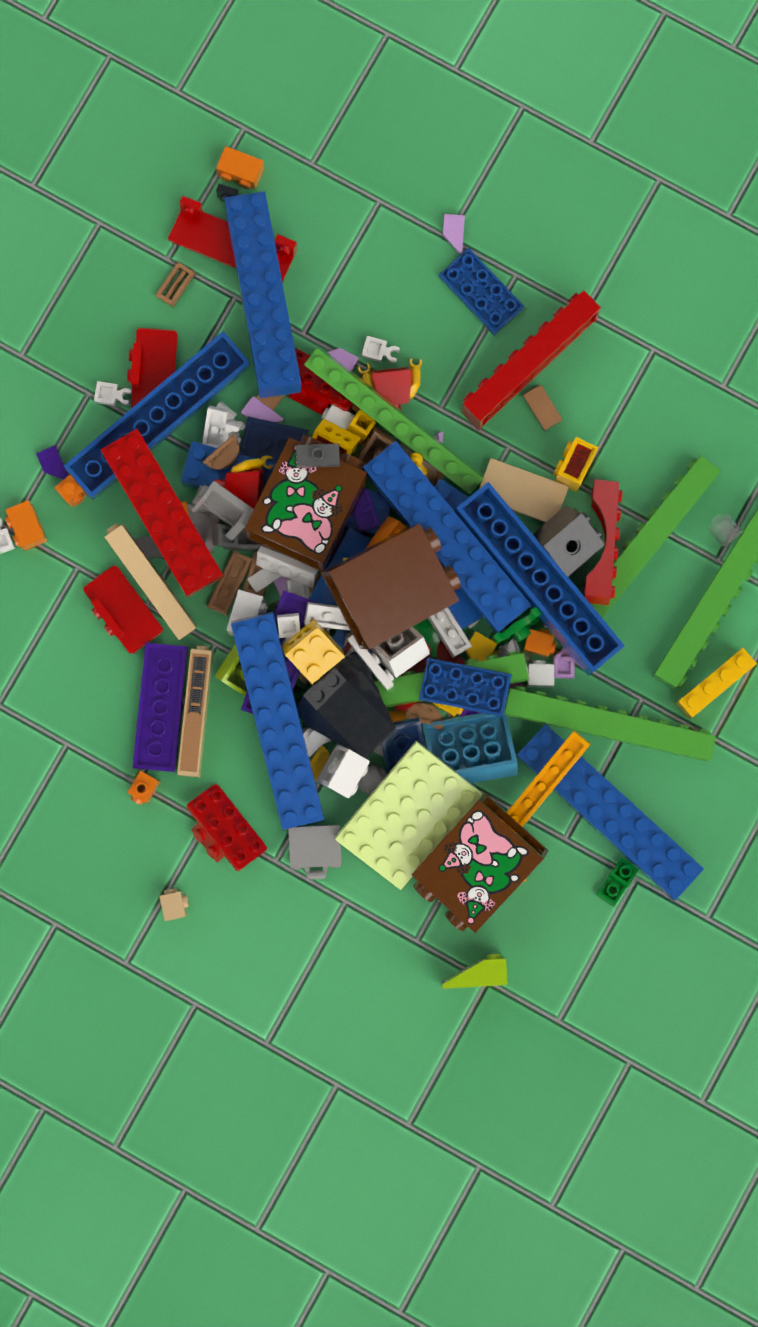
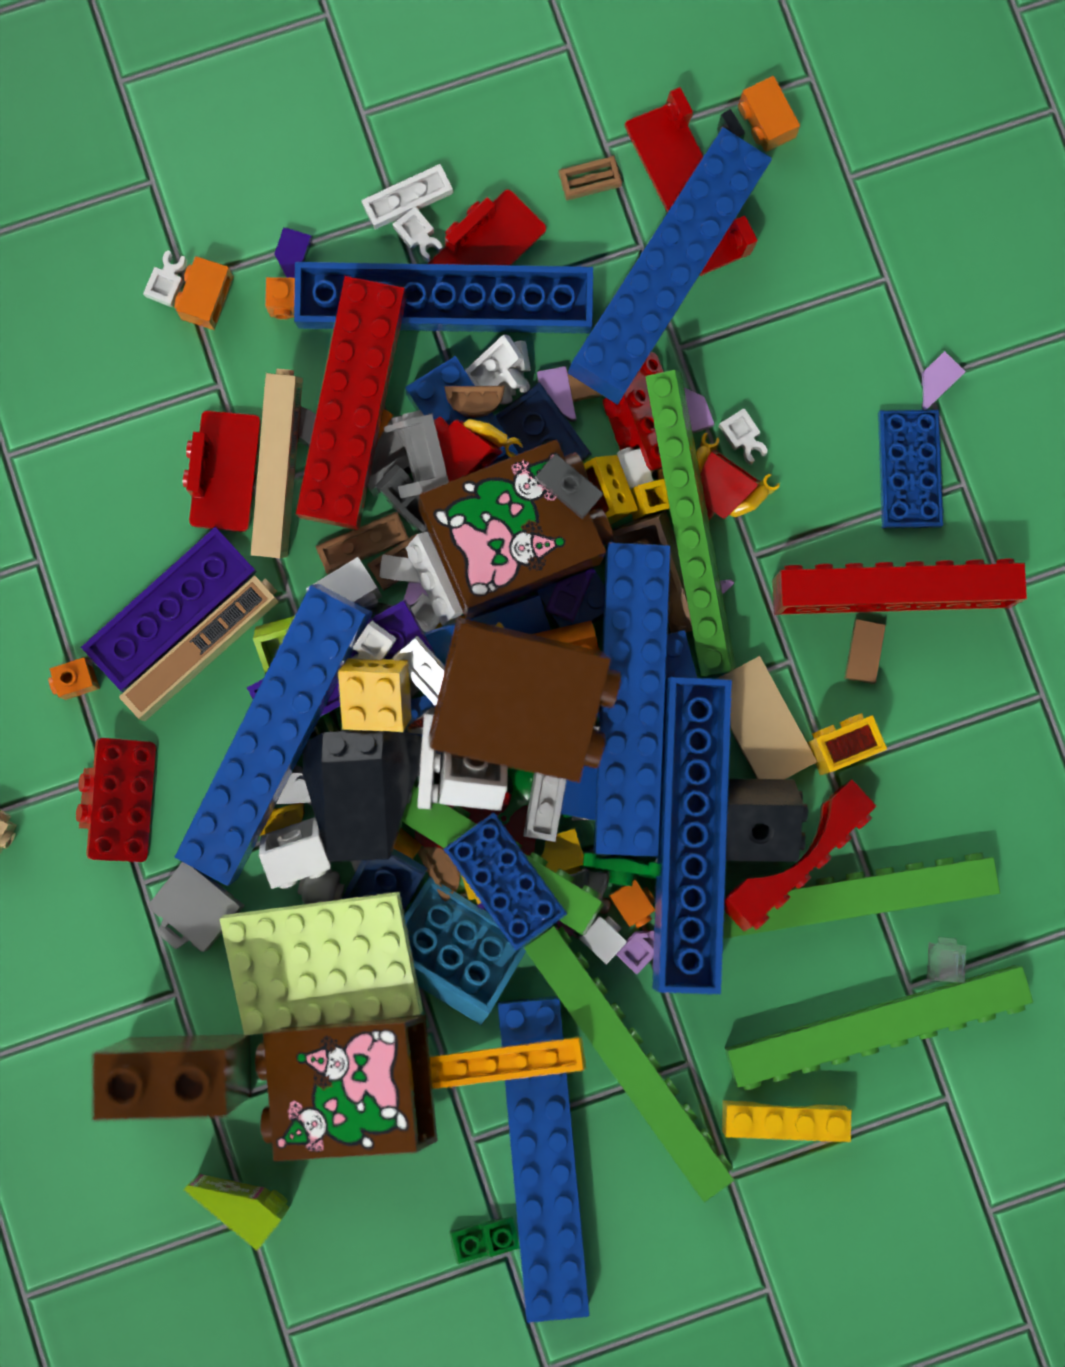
camera: 35 degrees right, 0 degrees up
yellow arm [410,452,428,475] -> none
none -> reddish brown brick [93,1034,251,1121]
none -> white plate [361,164,453,230]

